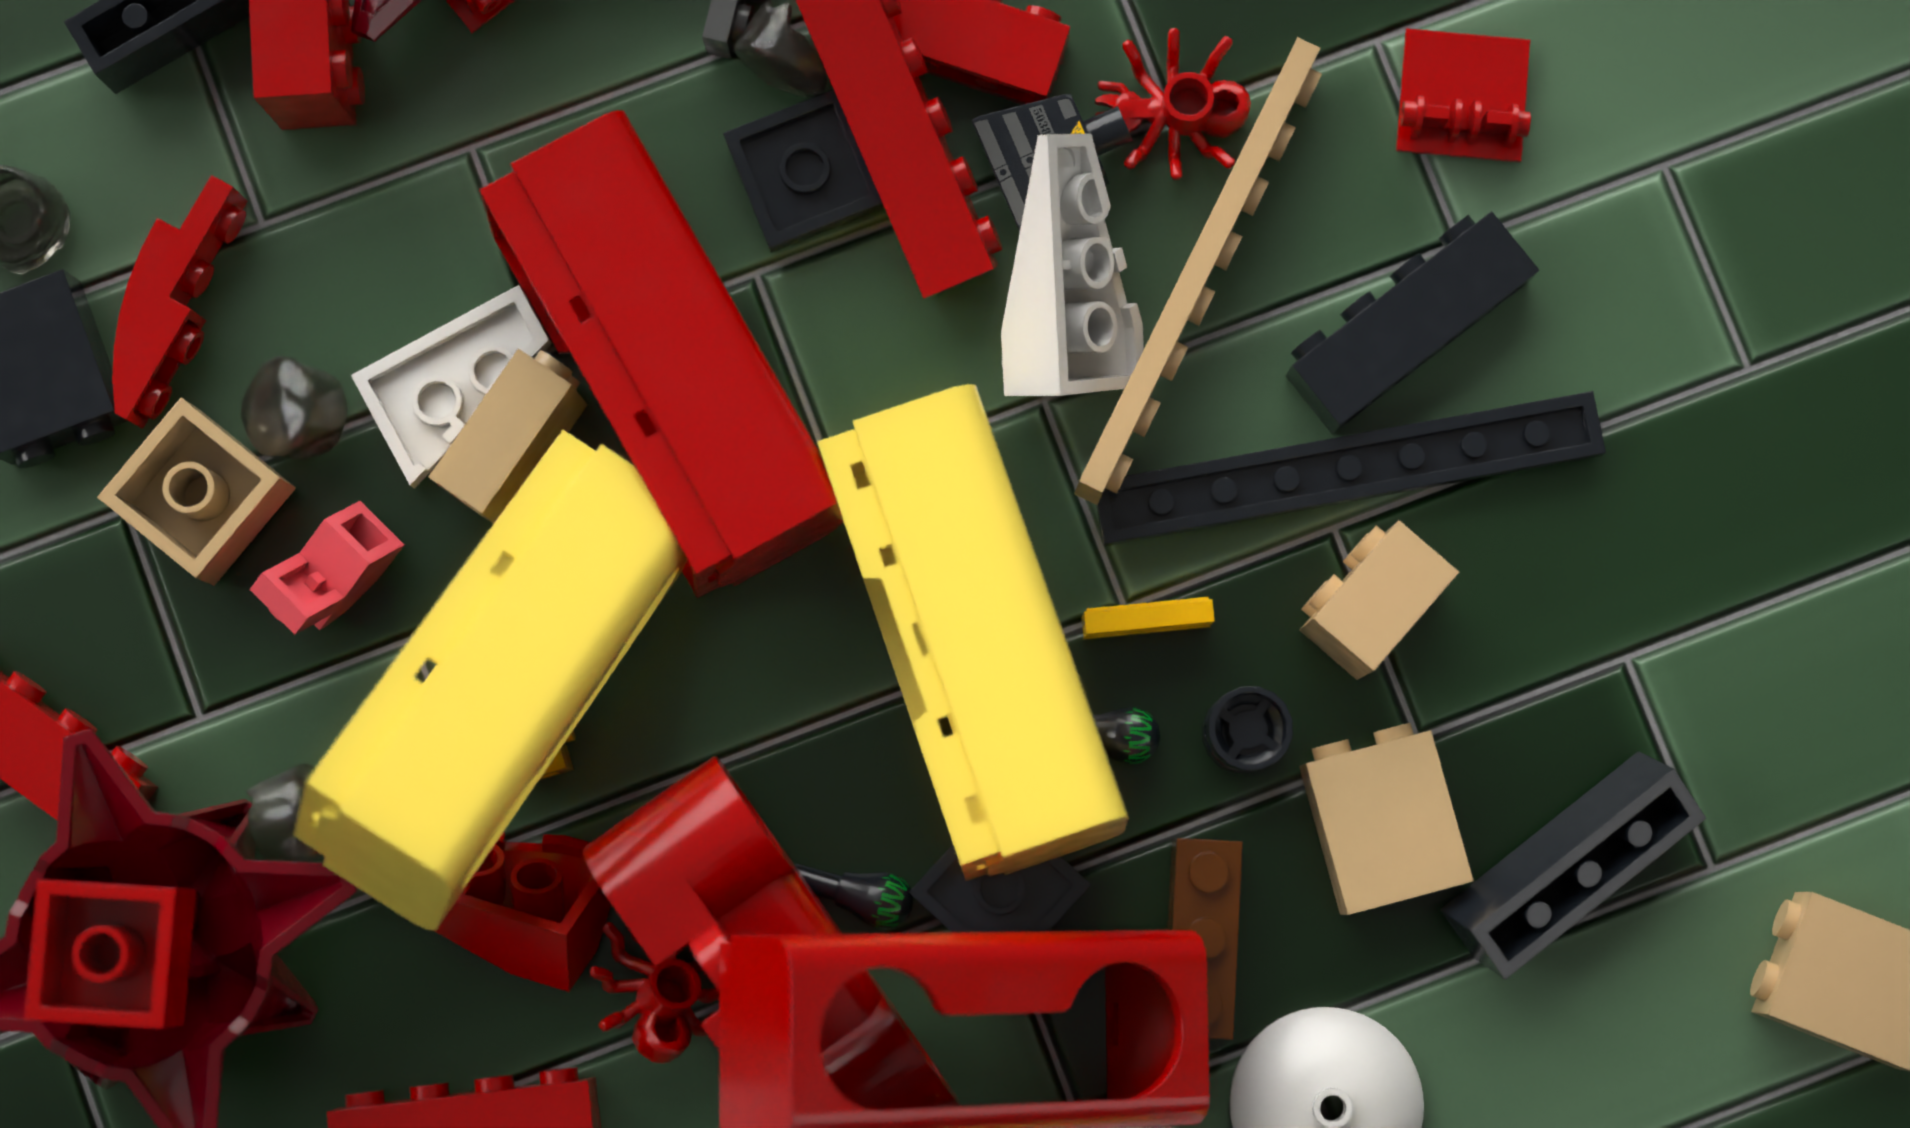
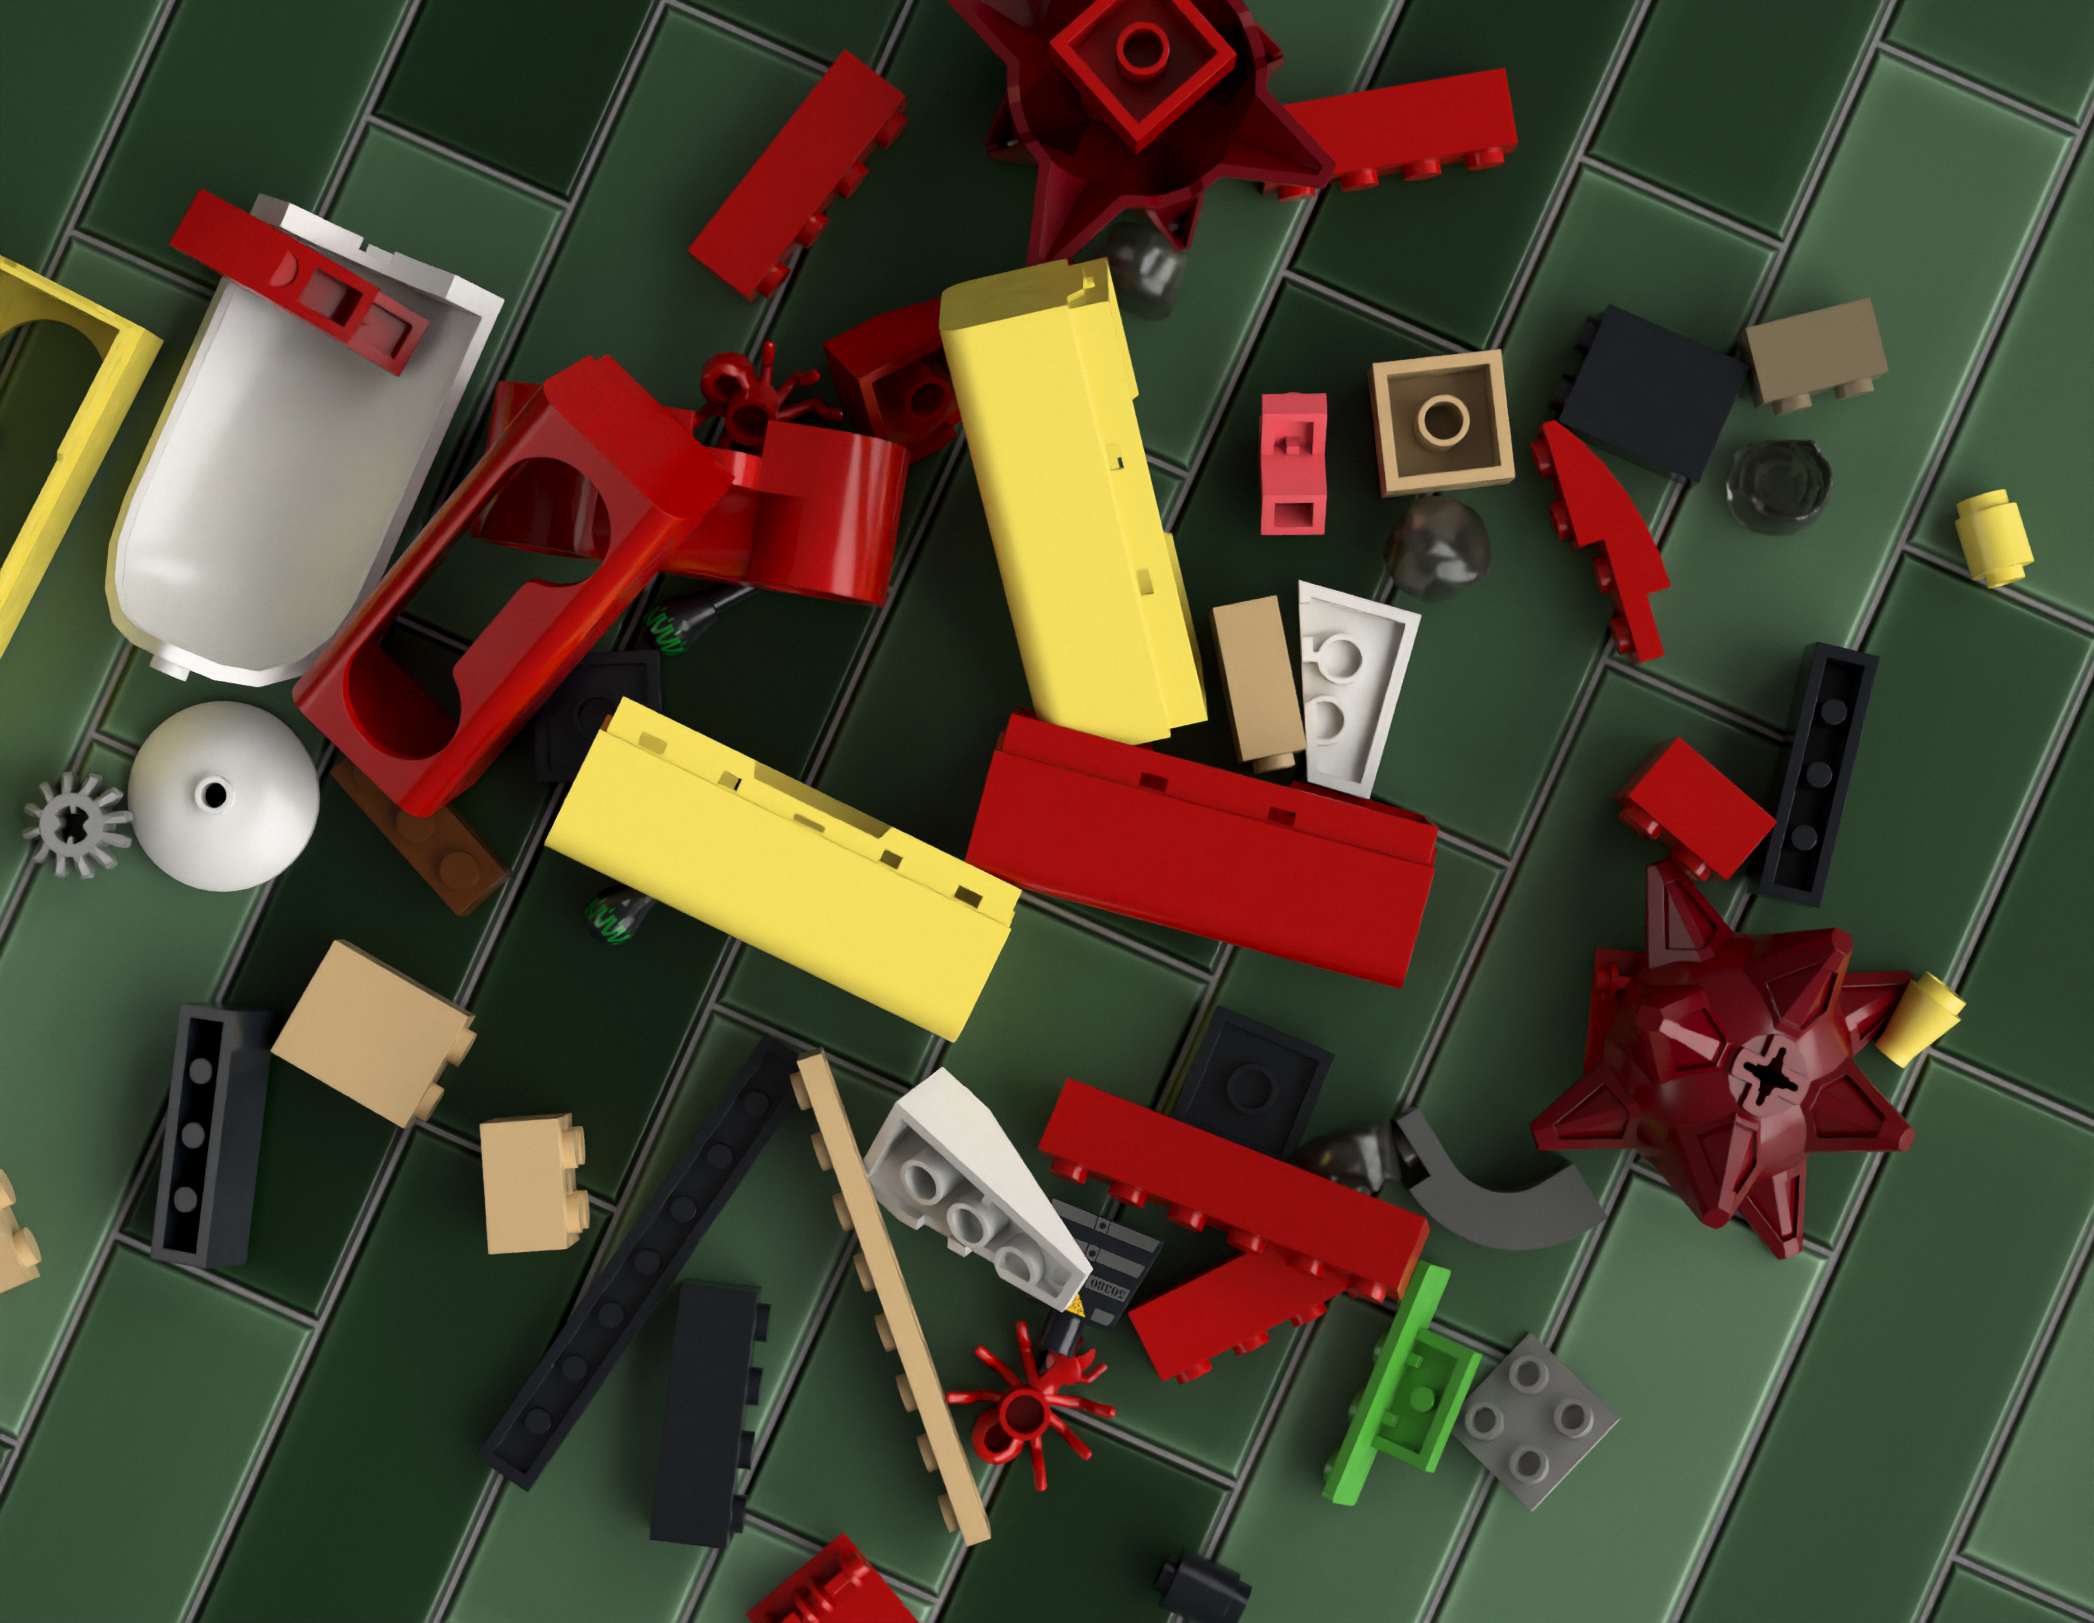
camera: 140 degrees right, 5 degrees up
yellow tile [1081,597,1215,640] -> none
black wheel [1202,686,1293,774] -> none

